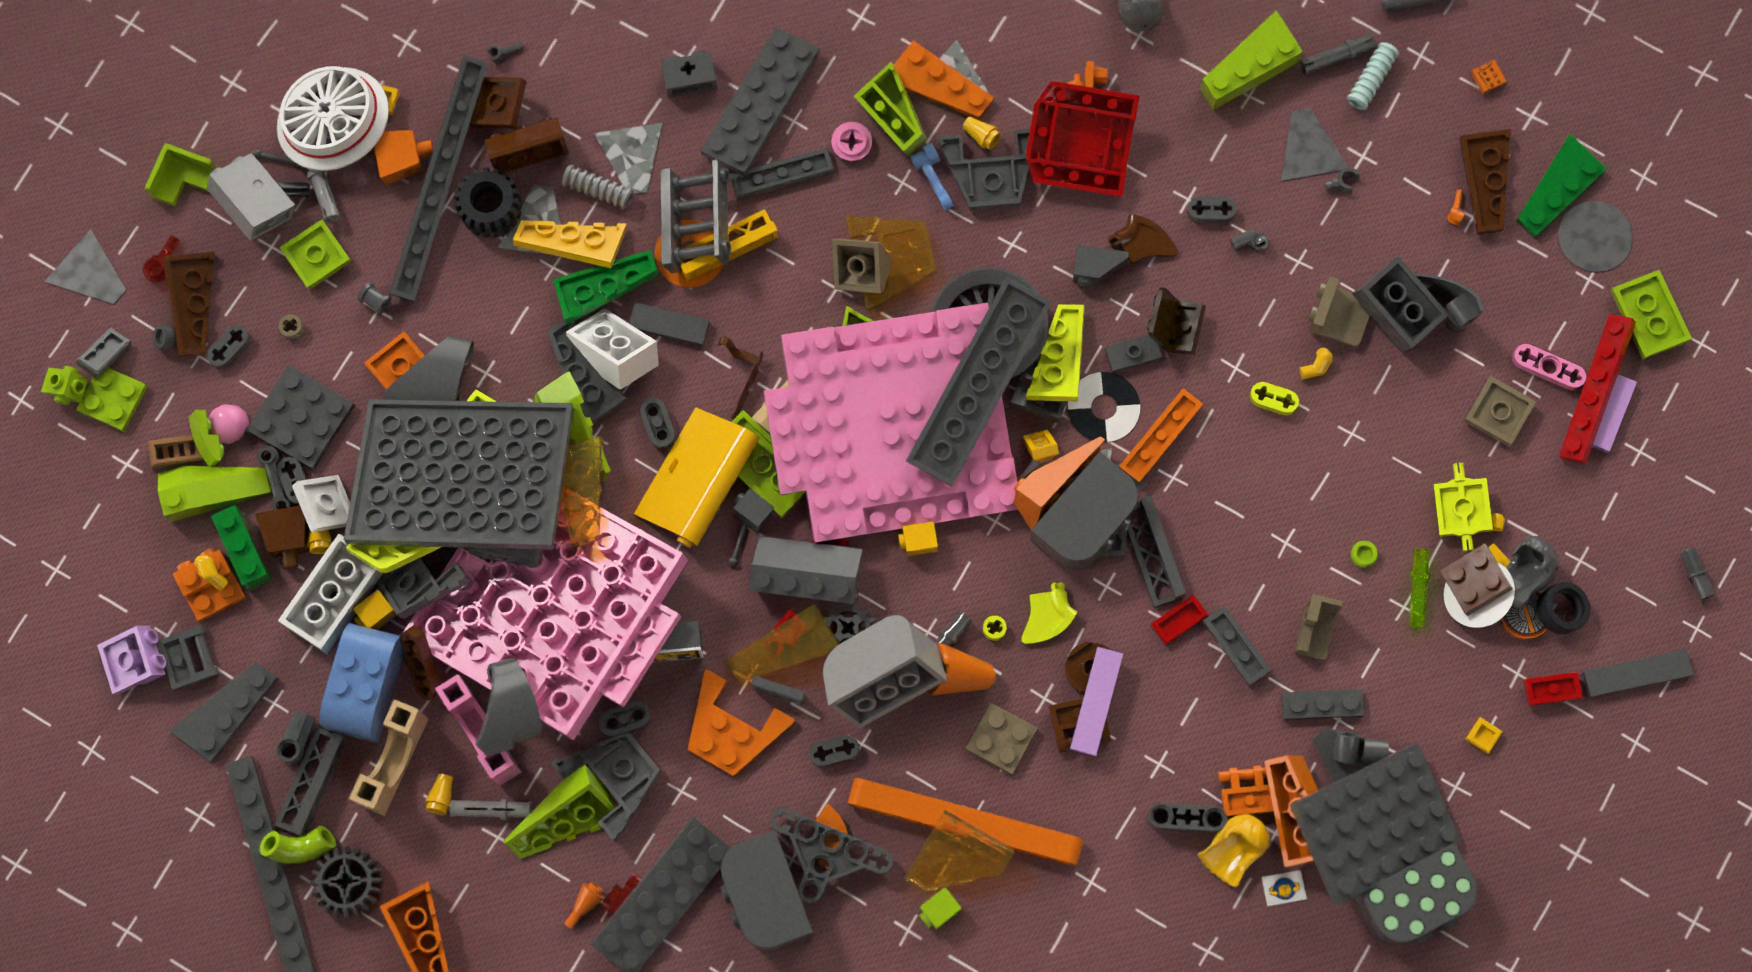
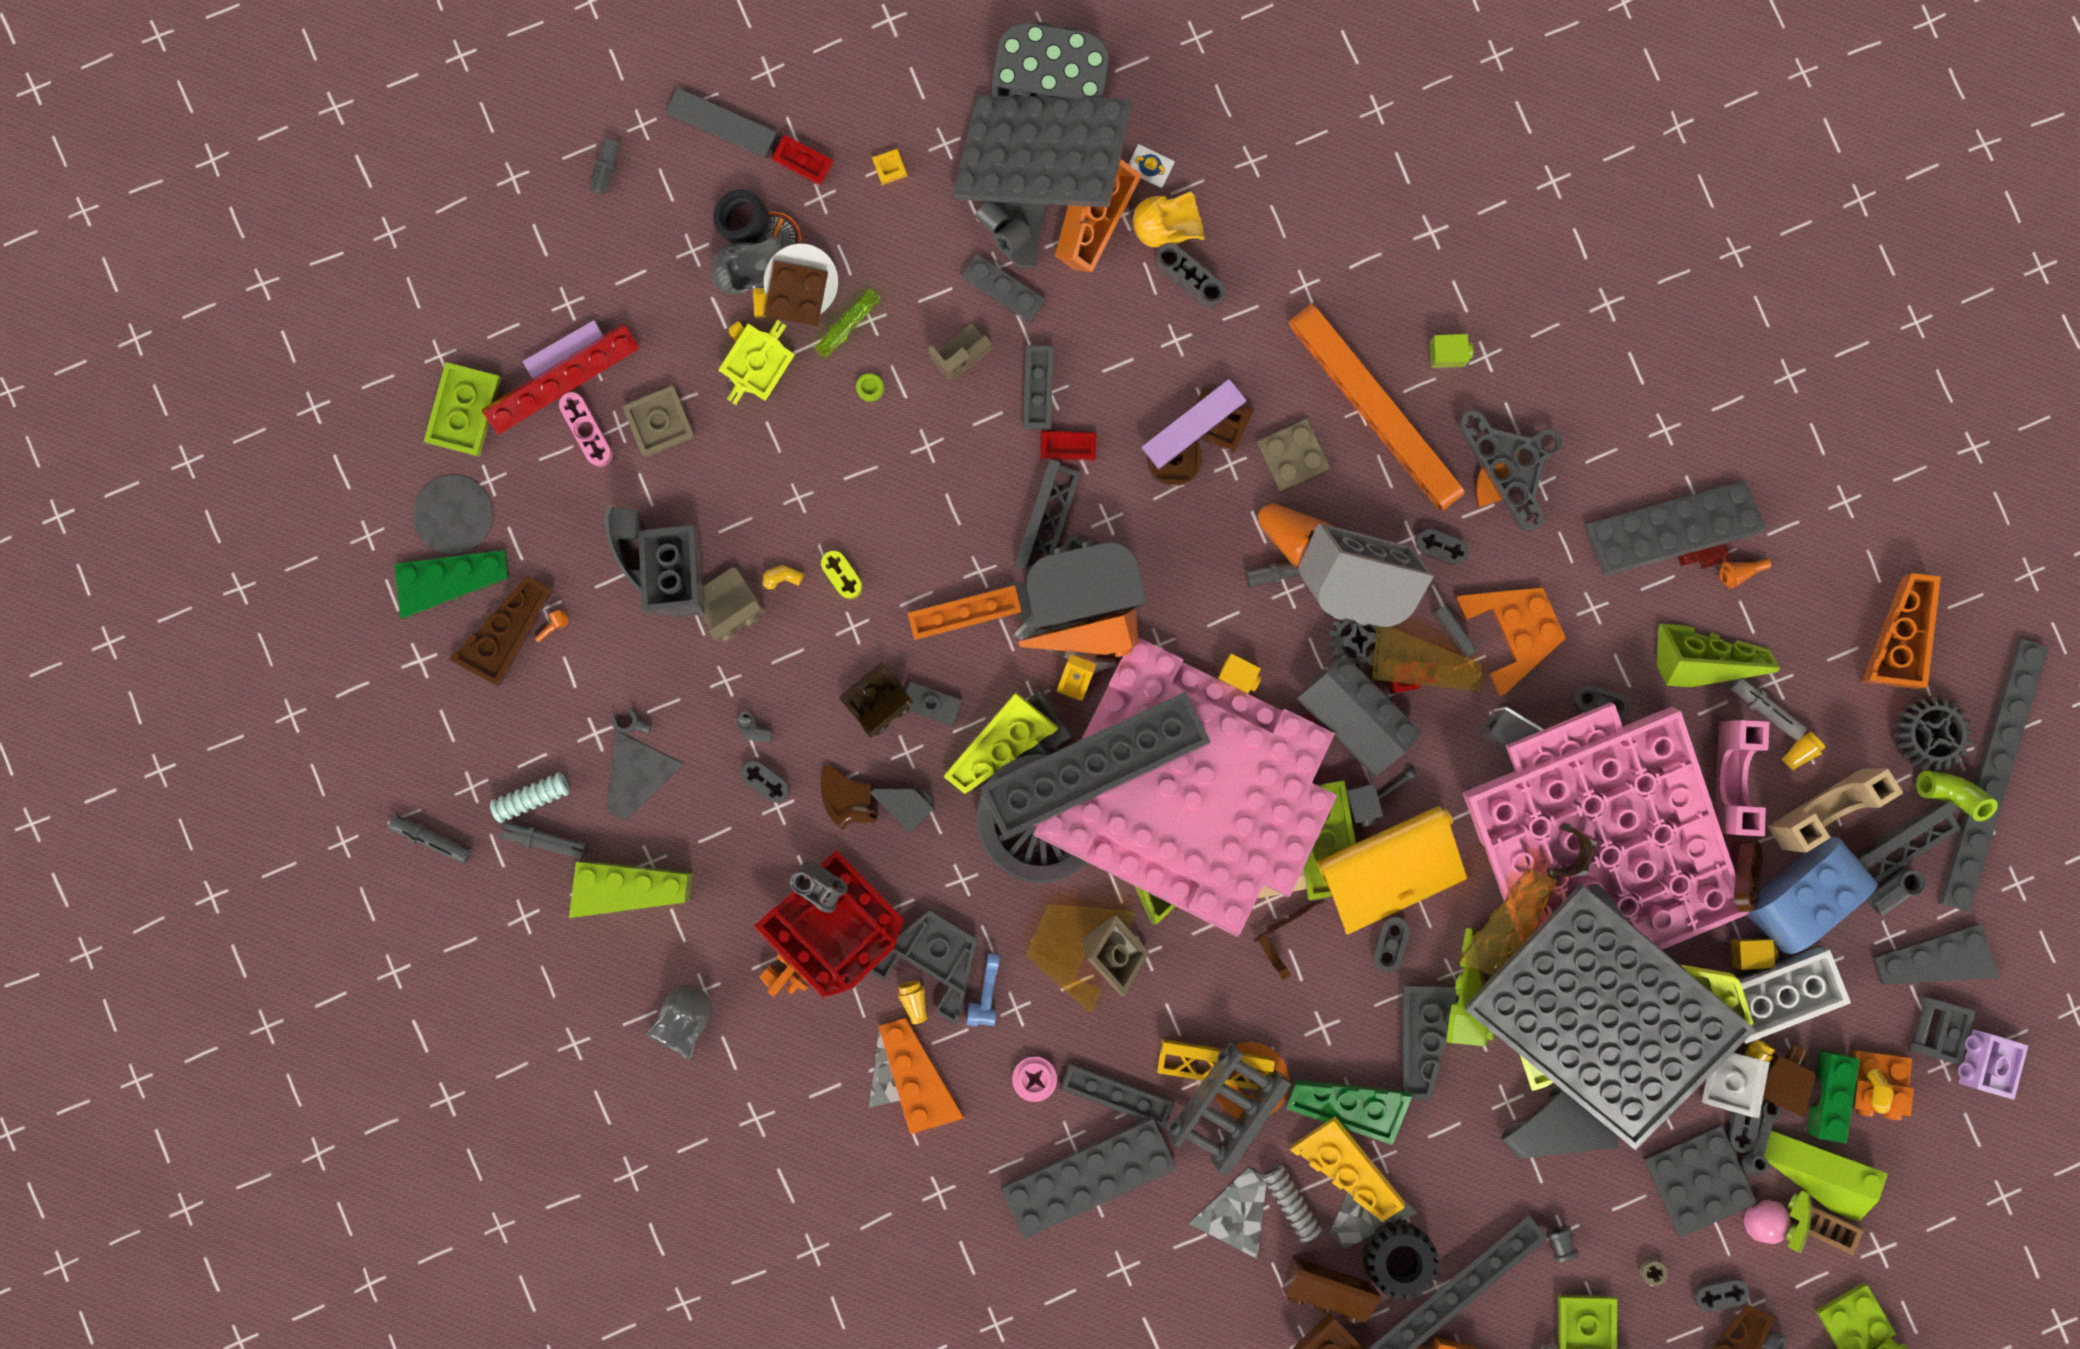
camera: 145 degrees left, 10 degrees up
orange tile [364,331,425,389] -> none
dark grey wing [377,557,471,619] -> none
dark grey panel [475,658,541,756] -> none
dark grey wing [551,731,662,842] -> none
white slope [566,308,659,390] -> none
dark grey tile [629,302,710,347] -> none
dark grey brick [661,51,718,98] -> none
dark grey brick [720,830,814,951] -> none
lime wedge [854,62,927,157] -> none
clear yellow plate [905,810,1015,892] -> none
neon yellow bush [983,616,1007,641] -> none
neon yellow arm [1021,582,1078,644] -> none
sticker [1068,372,1140,442] -> none
orange plate [1218,765,1274,817] -> none
orange tile [1471,60,1506,95] -> none
none -> dark grey piece [790,861,848,913]
none -> dark brown helmet [1546,822,1597,878]

